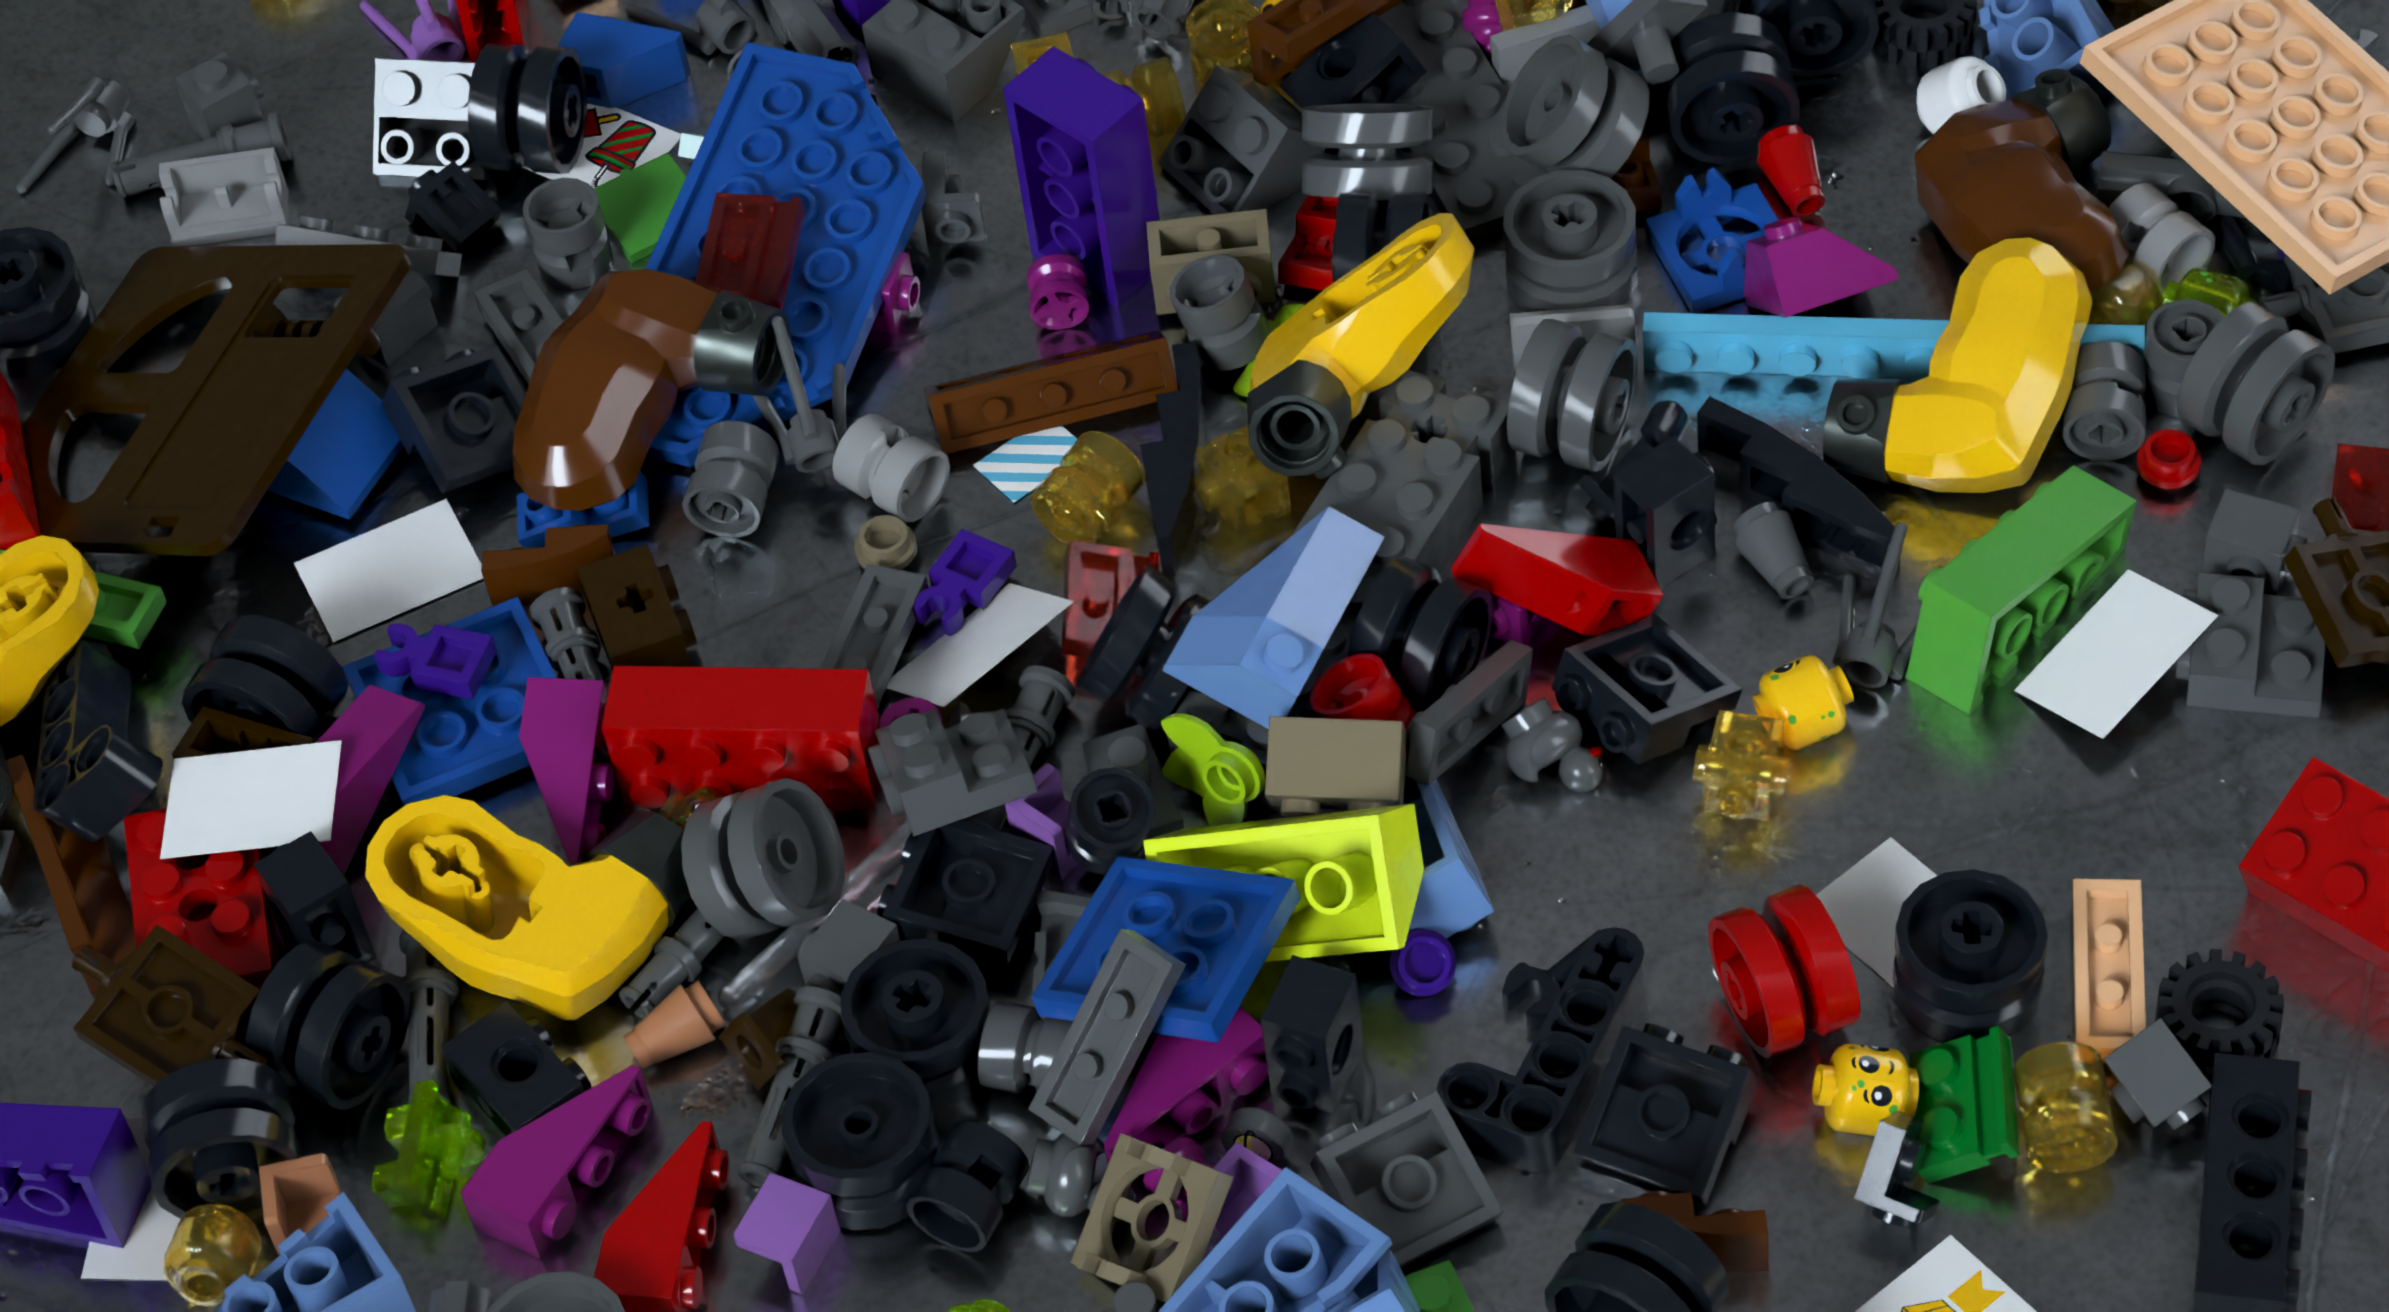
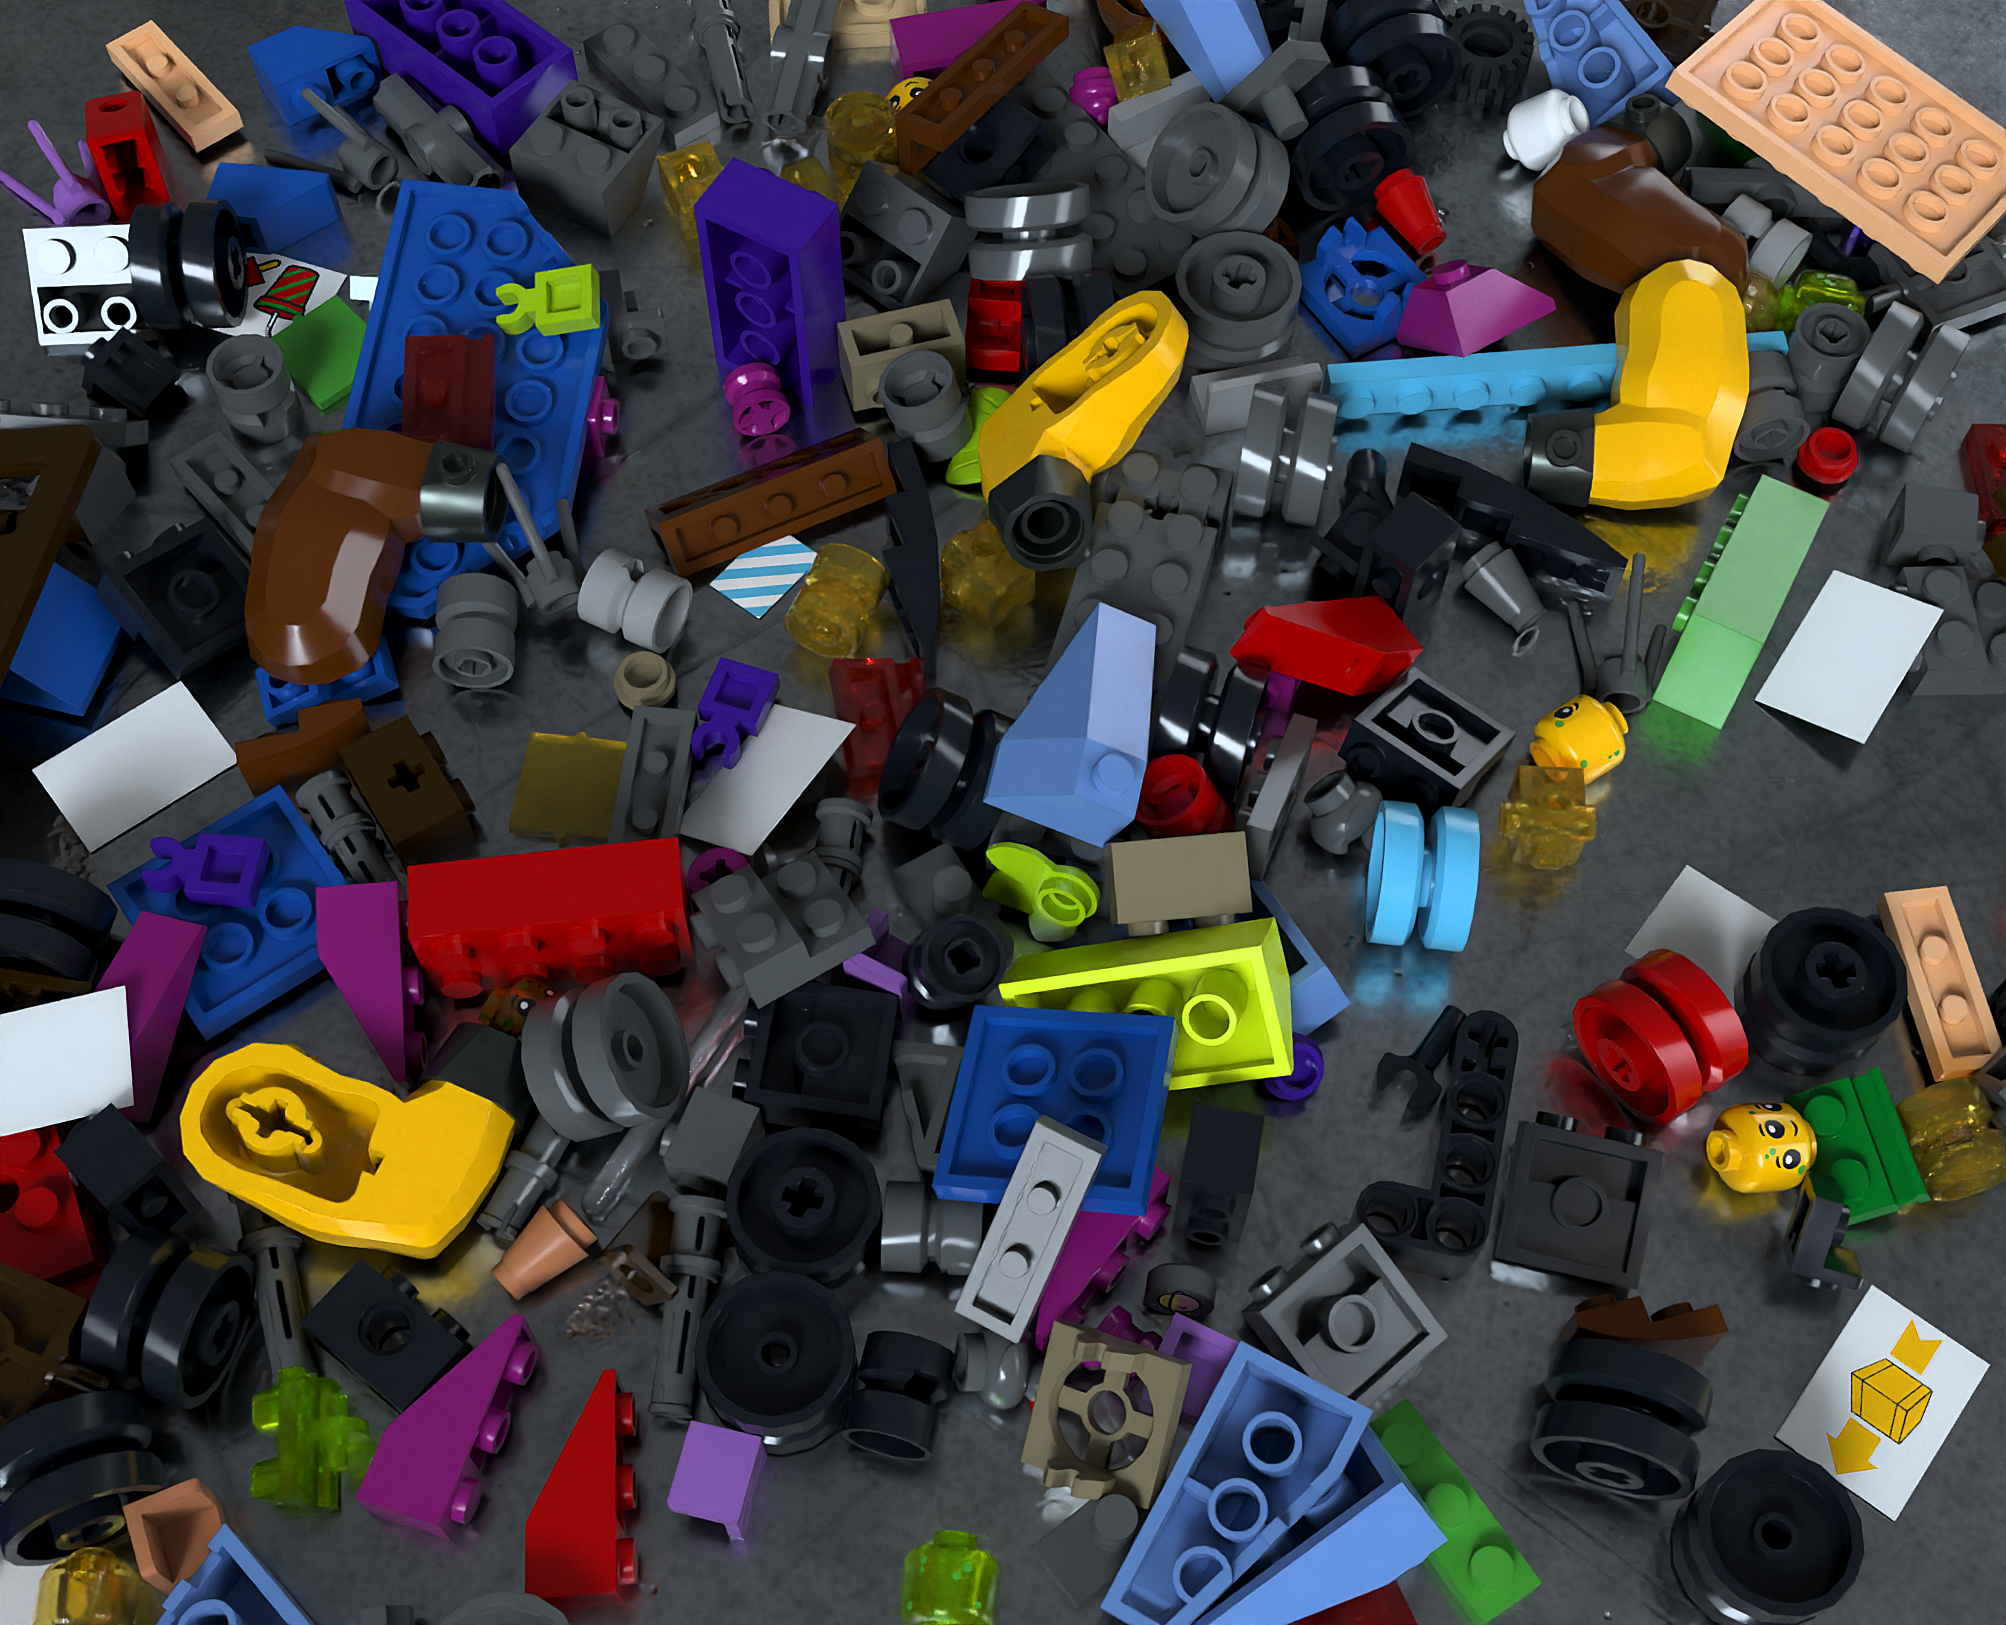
camera: 20 degrees left, 10 degrees up
none -> lime plate [496,264,600,337]
none -> clear yellow piece [508,731,627,844]
none -> medium azure wheel [1365,800,1480,952]

